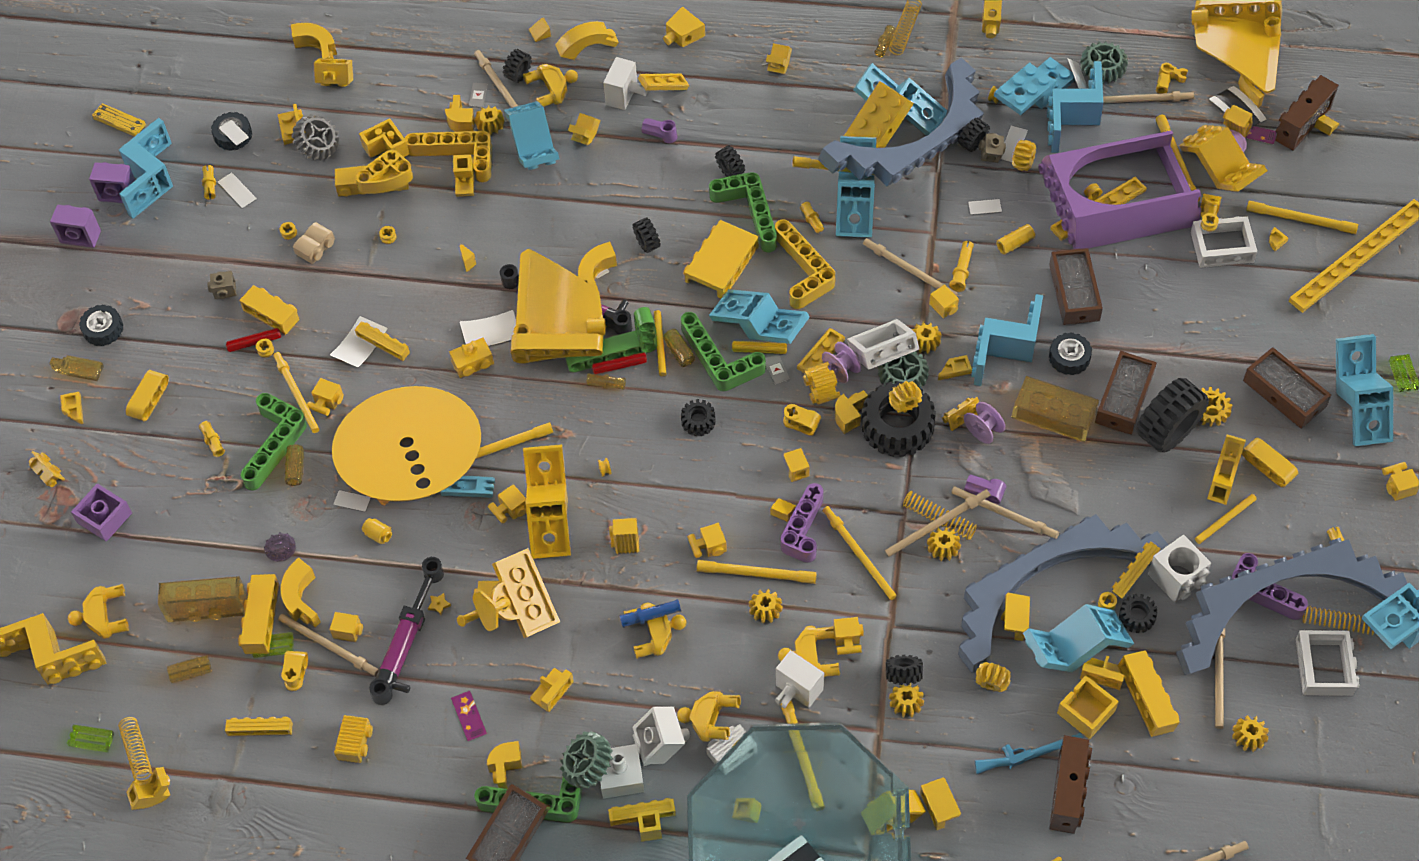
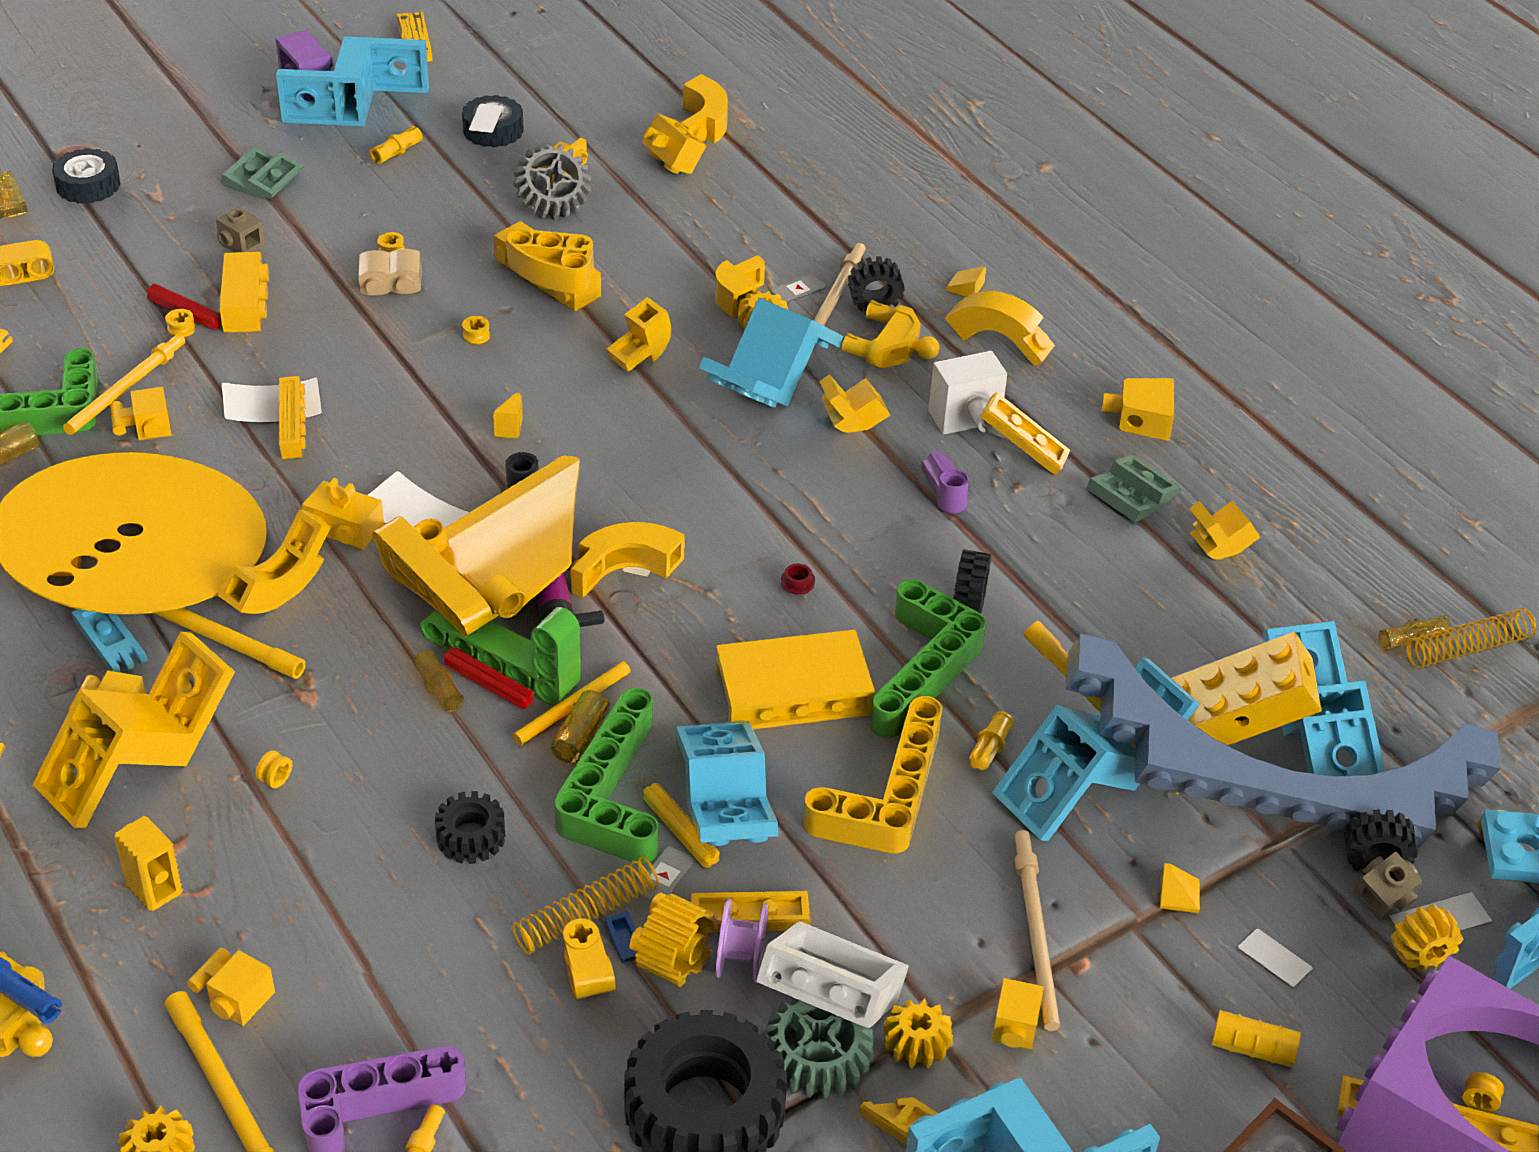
camera: 45 degrees right, 15 degrees down
medium lavender brick [50,205,101,248] -> none
white sticker [218,173,257,208] -> none
yellow brick [359,118,410,158] -> none
yellow beam [405,131,492,183] -> none
black tyre [632,217,661,253] -> none
yellow slope [770,498,796,522] -> none
yellow panel [784,448,810,482] -> none
yellow brick [835,390,868,434] -> none
yellow gear [889,381,922,413] -> none
yellow pin [949,241,974,292] -> none
none -> yellow arch [217,509,331,614]
none -> sand green slope [221,146,304,199]
none -> yellow piece [512,857,659,955]
none -> blue piece [604,911,637,963]
none -> dark red plate [781,563,815,595]
none -> sand green slope [1086,455,1182,522]
none -> yellow slope [1160,863,1200,913]

